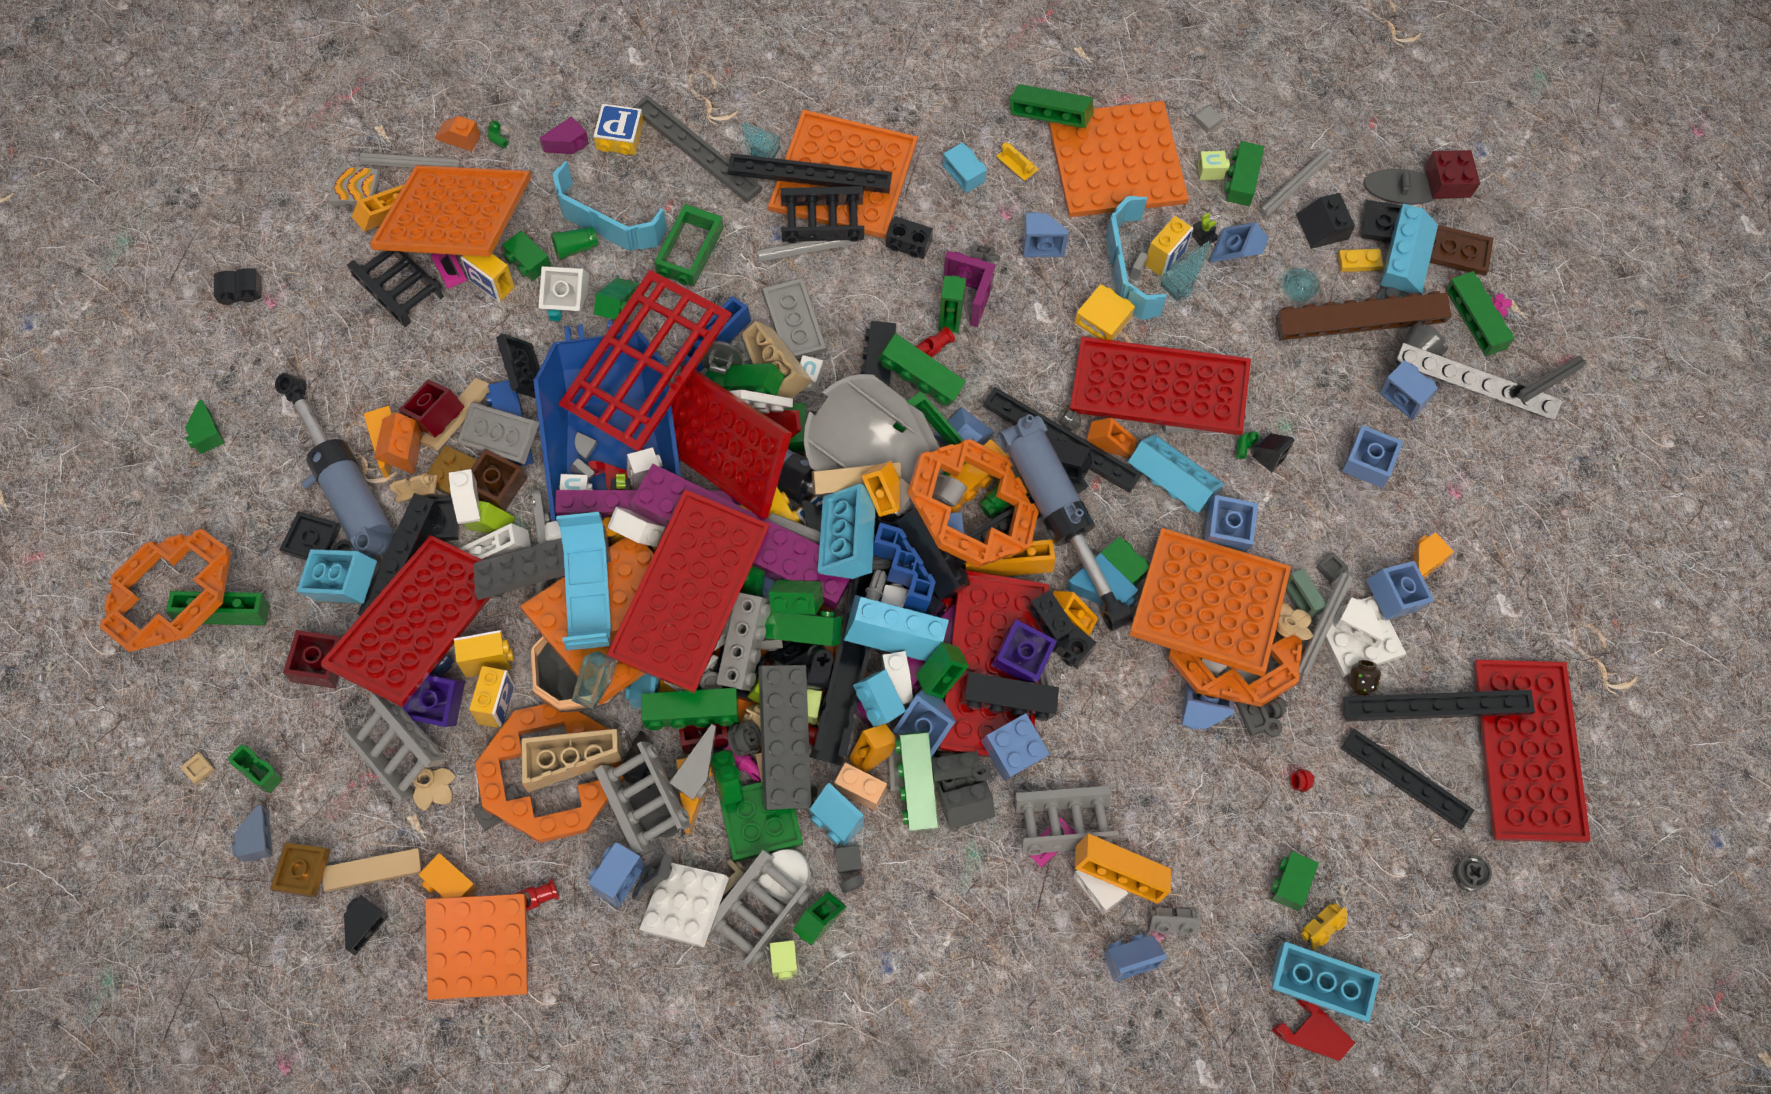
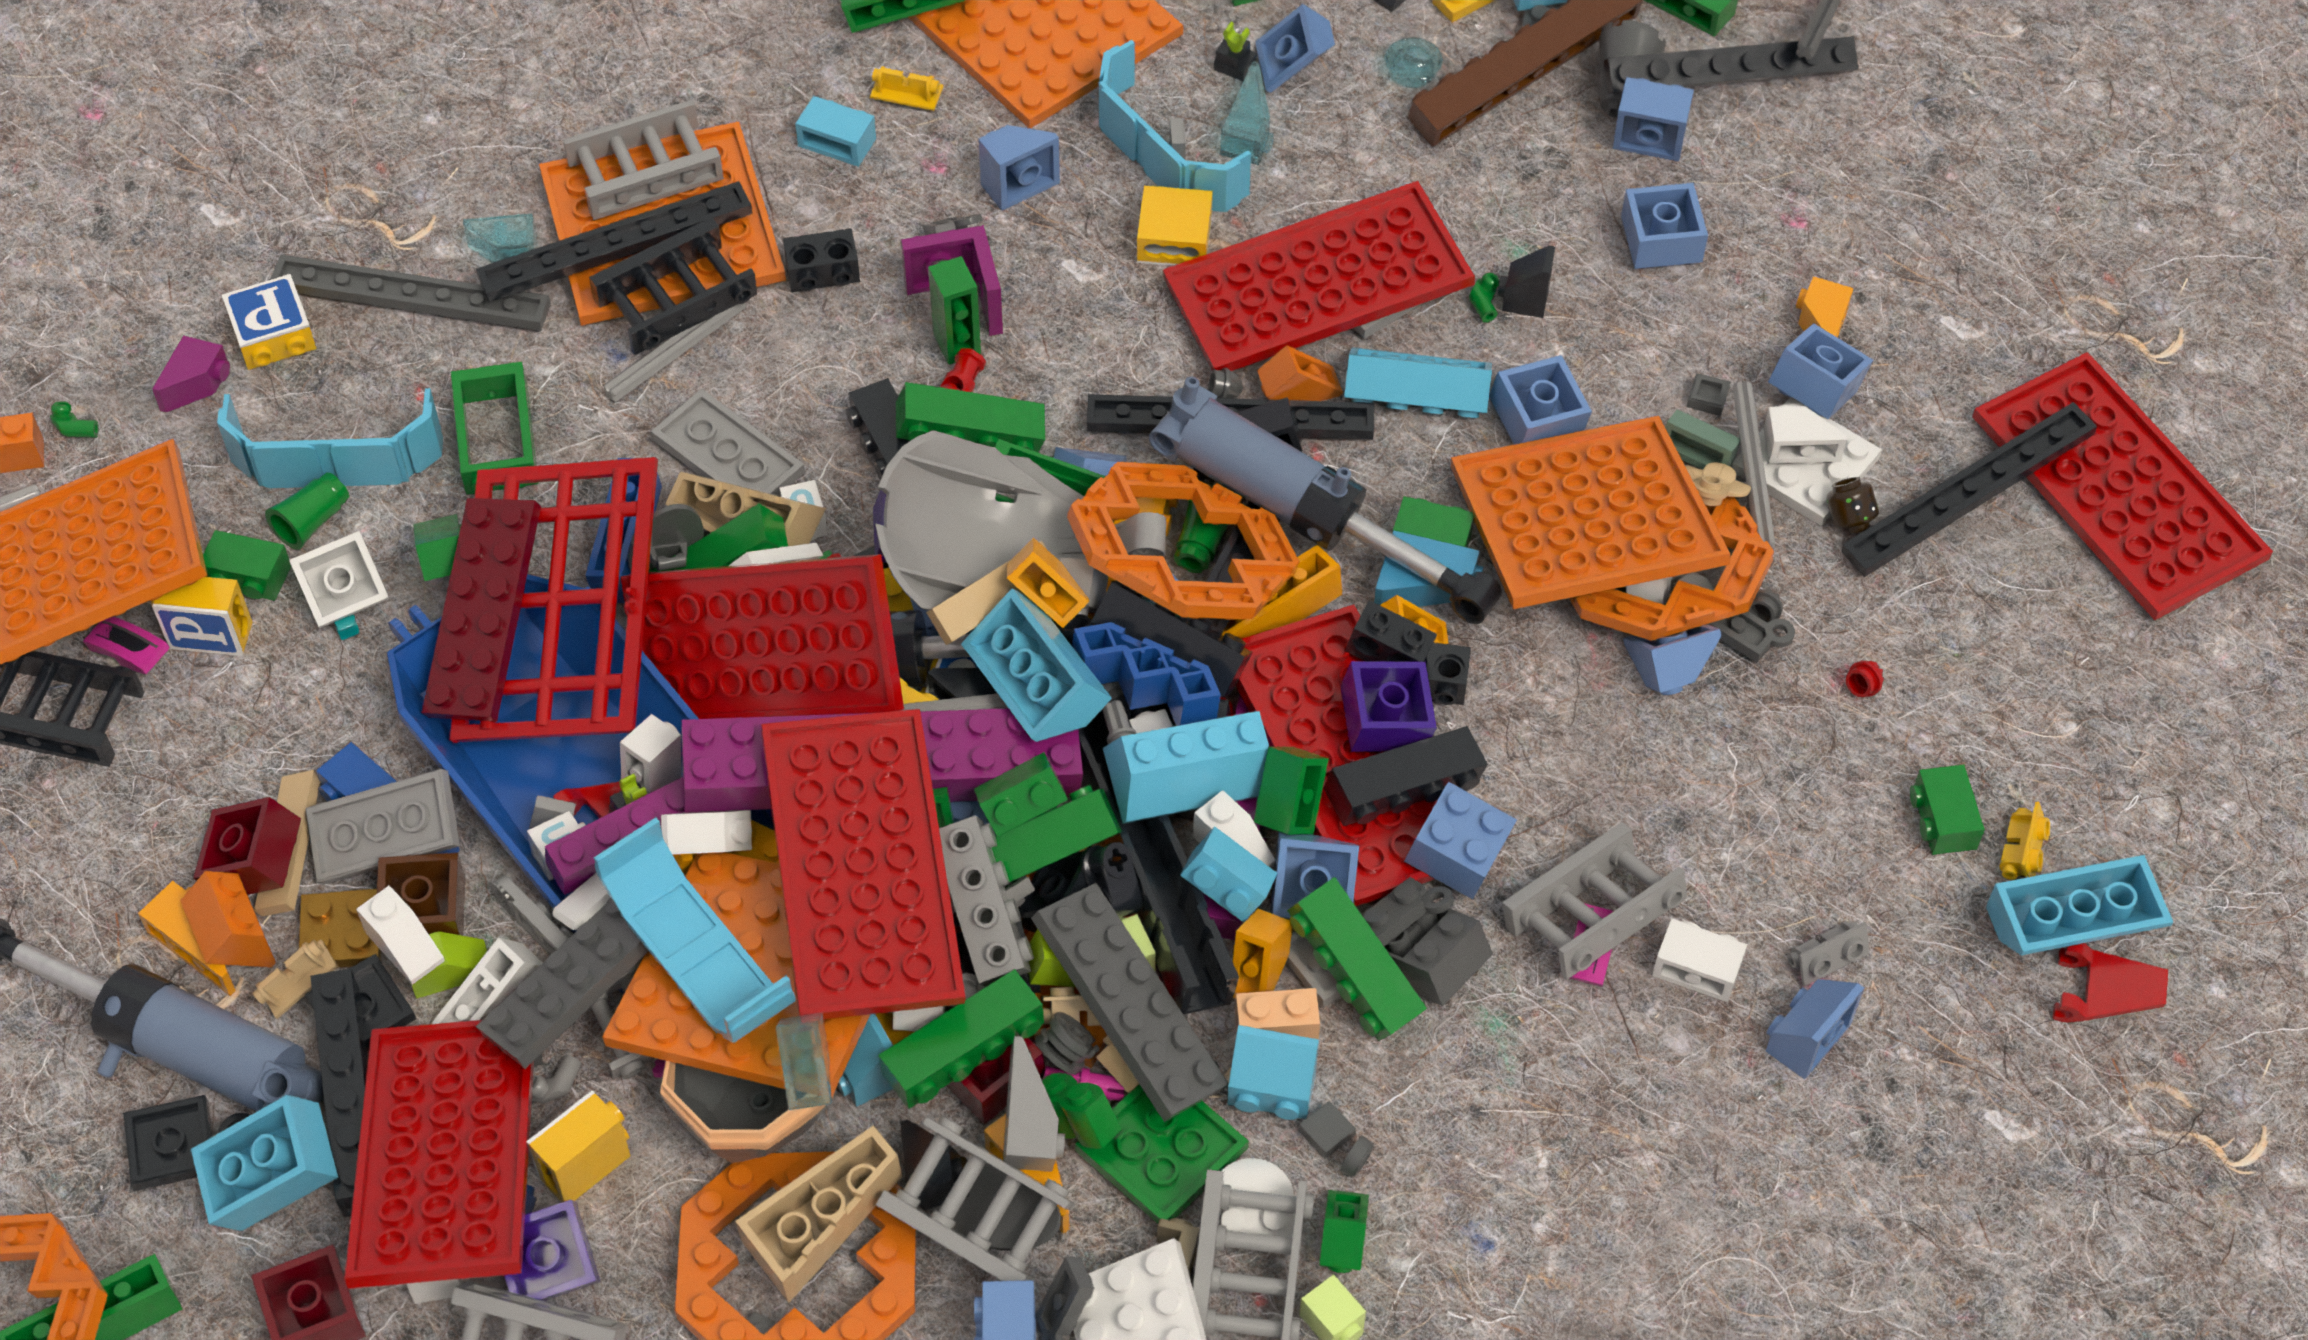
camera: 30 degrees left, 10 degrees down
yellow piece [469,666,515,729] -> none
black plate [496,333,540,399] -> none
light grey tile [575,432,597,461] -> none
light orange brick [1075,833,1171,904] -> none
yellow piece [1146,216,1193,277] -> none
black tile [1340,729,1474,830] -> none
dark grey wheel [1453,855,1492,892] -> none
none -> dark red plate [422,498,541,722]
none -> light grey arm [532,1055,582,1104]
none -> light grey fence [563,100,724,220]

